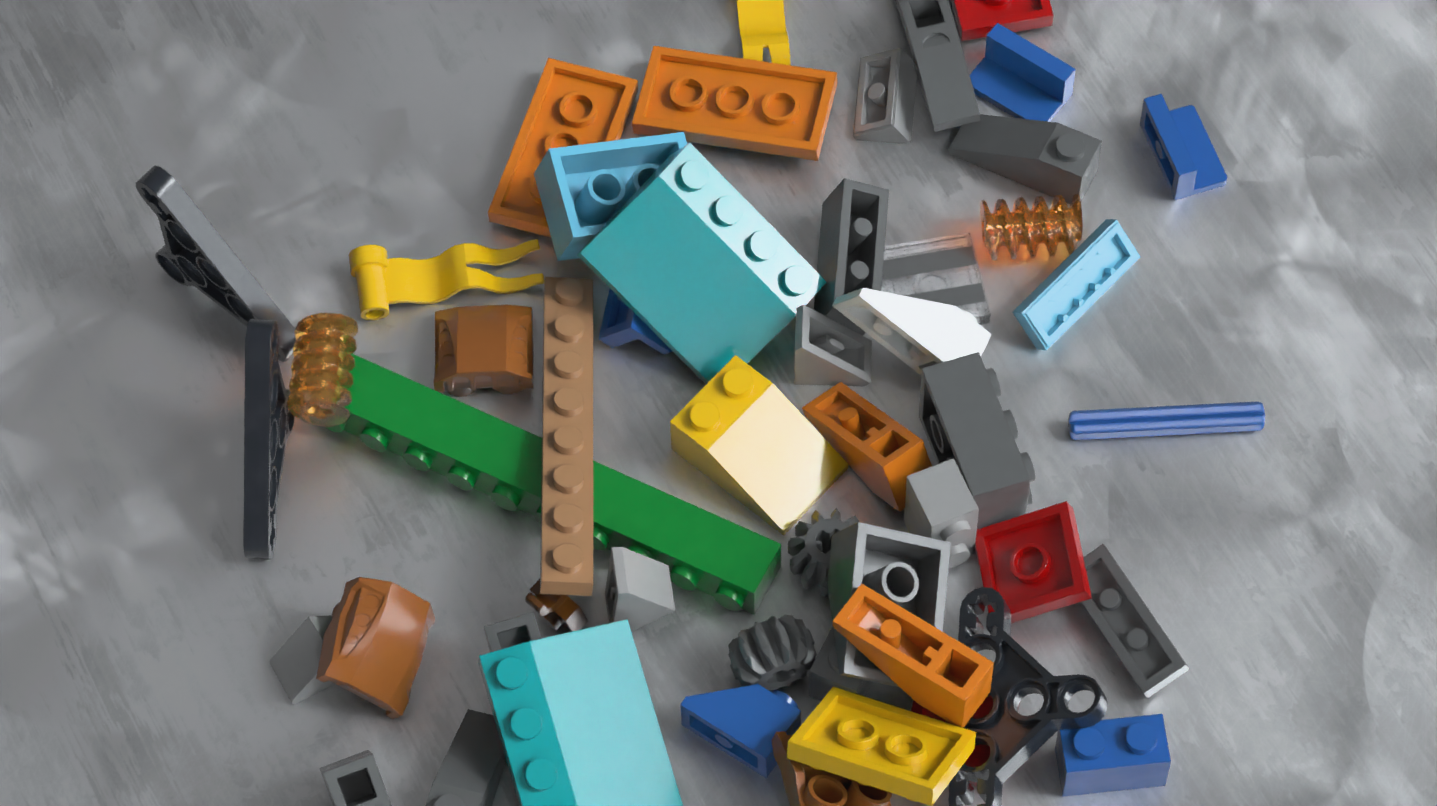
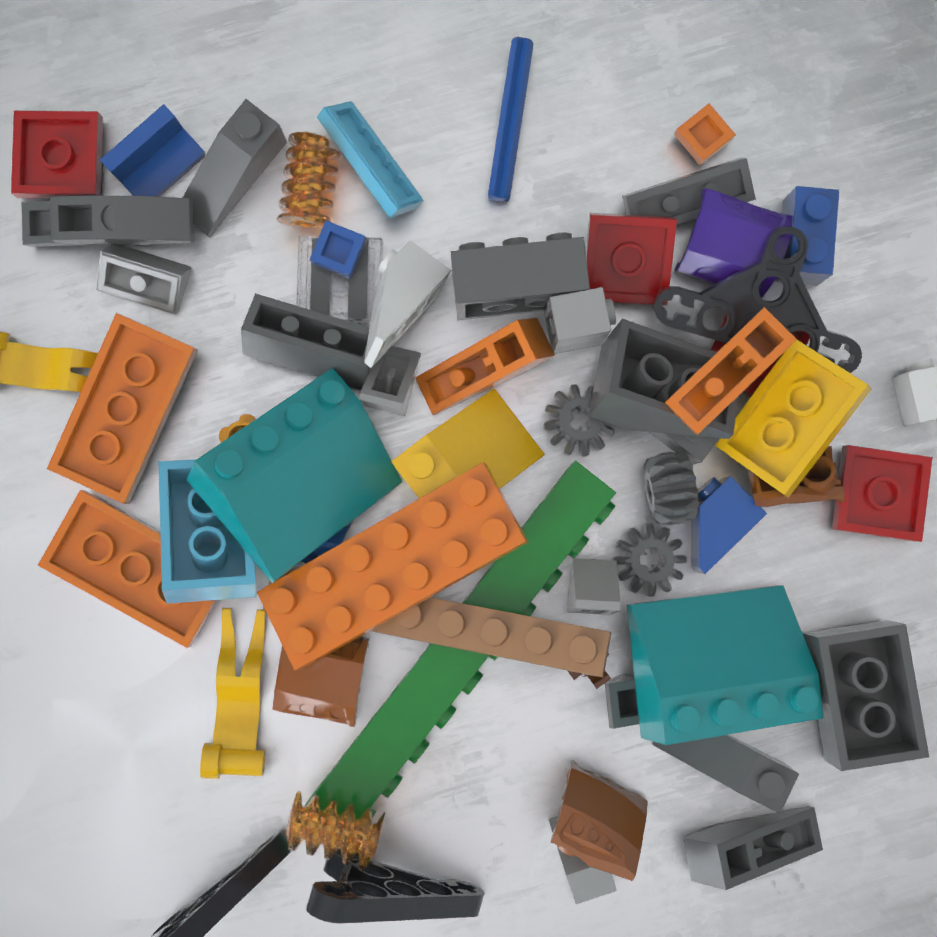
camera: 80 degrees left, 25 degrees up
blue panel [1140,94,1227,201] -> none
none -> orange plate [257,462,529,671]
none -> blue plate [309,220,367,279]
none -> dark grey gear [612,523,687,597]
none -> orange plate [674,103,736,166]
none -> dark purple slope [674,189,792,298]

